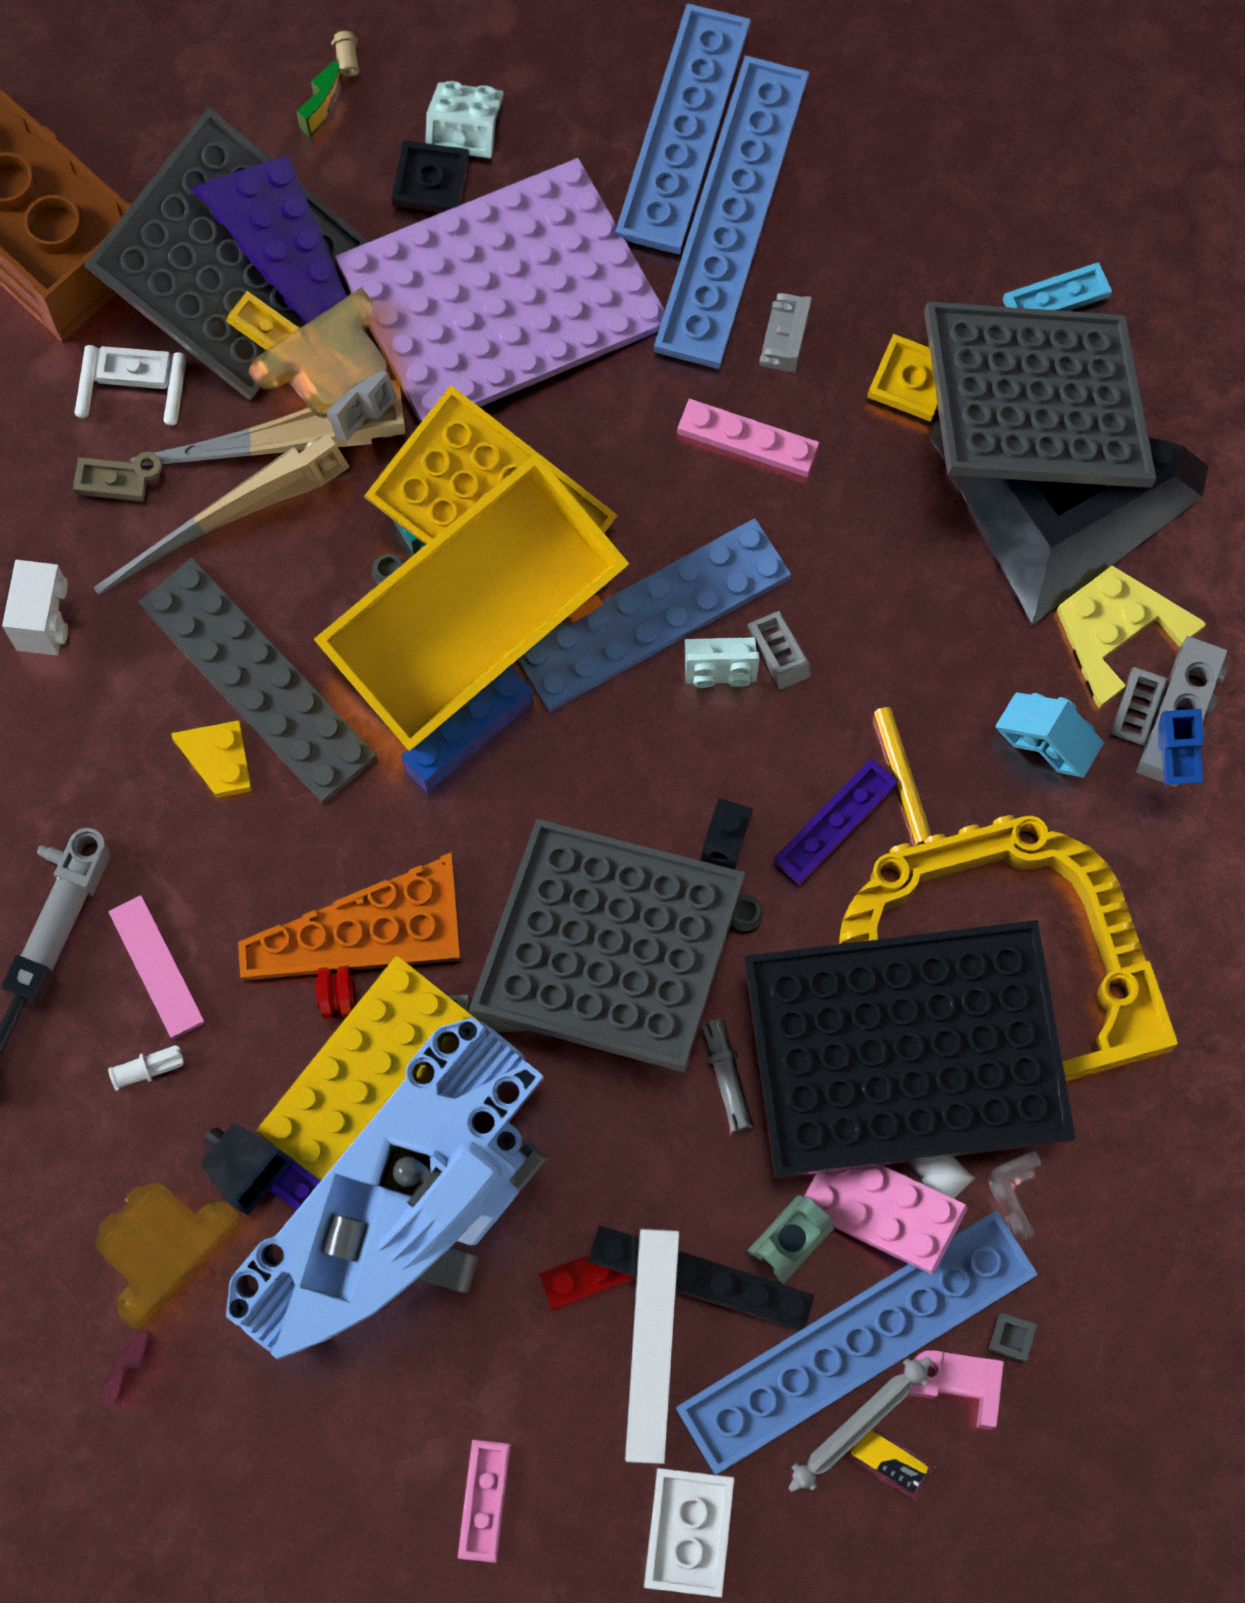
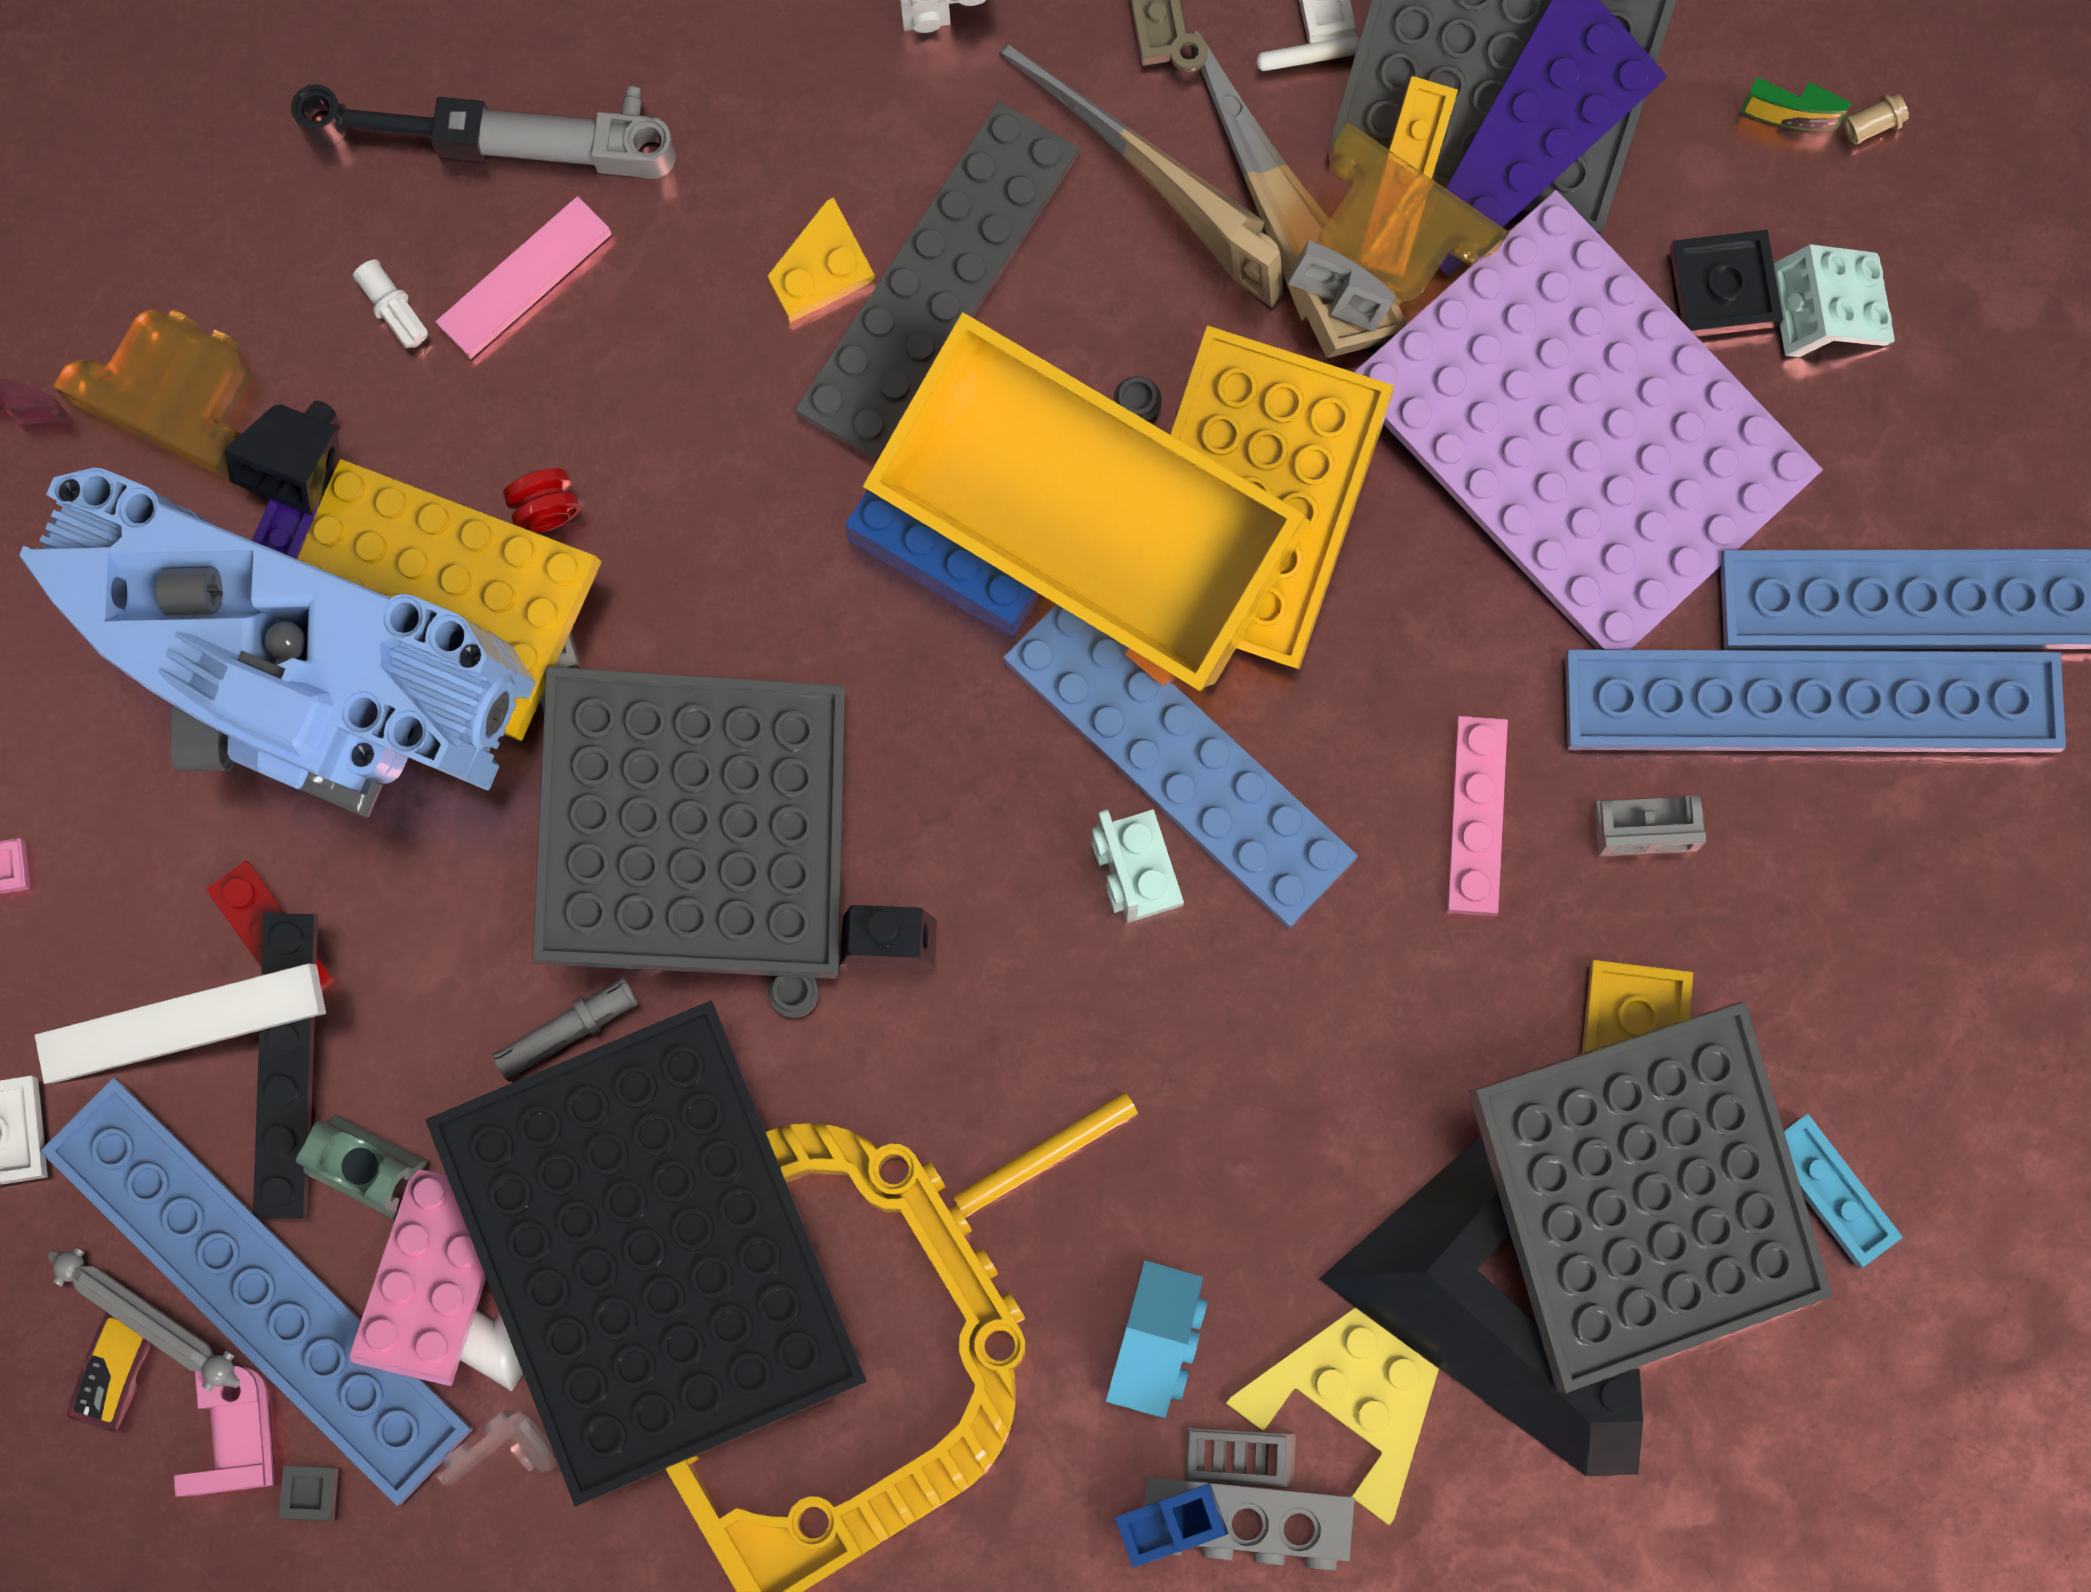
camera: 75 degrees right, 5 degrees up
orange wing [238,852,461,981] -> none
light grey slope [748,611,811,690] -> none
dark purple plate [773,758,898,886] -> none

